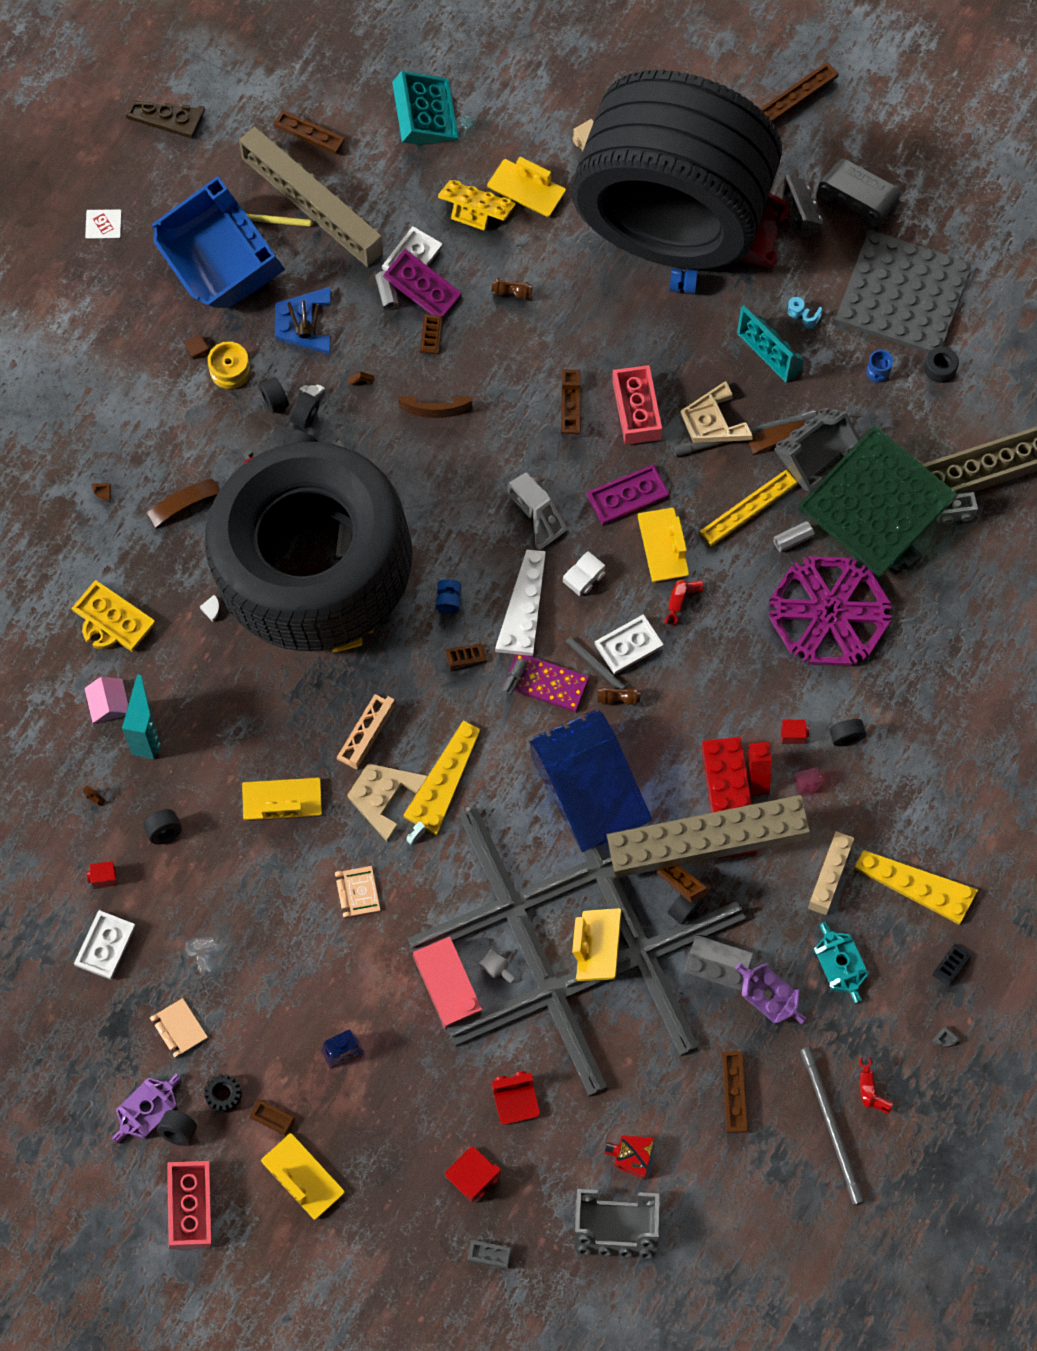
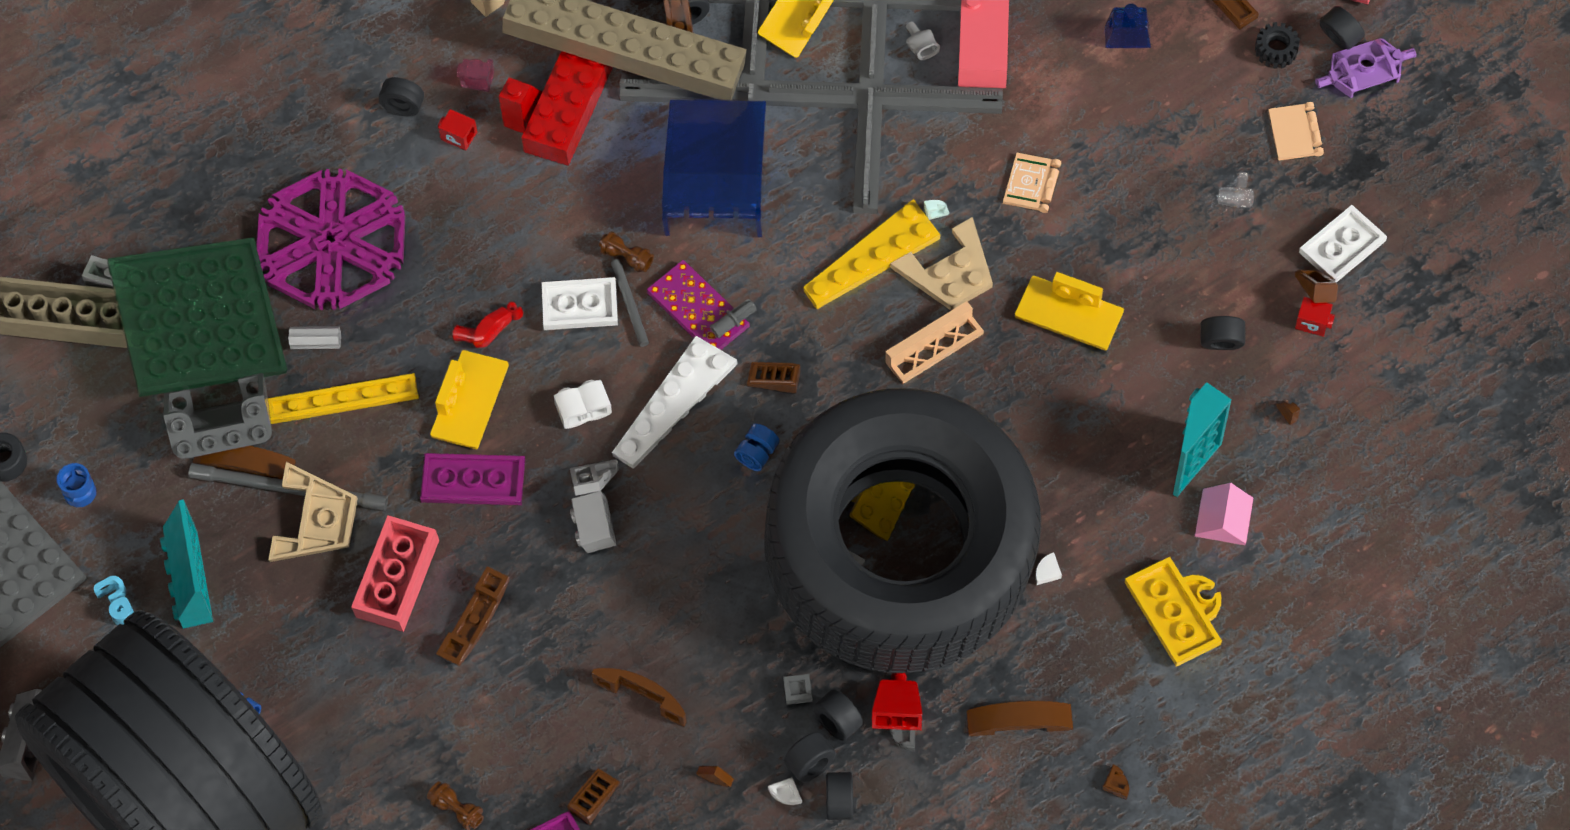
camera: 150 degrees left, 5 degrees down
none -> reddish brown slope [1295,270,1338,303]

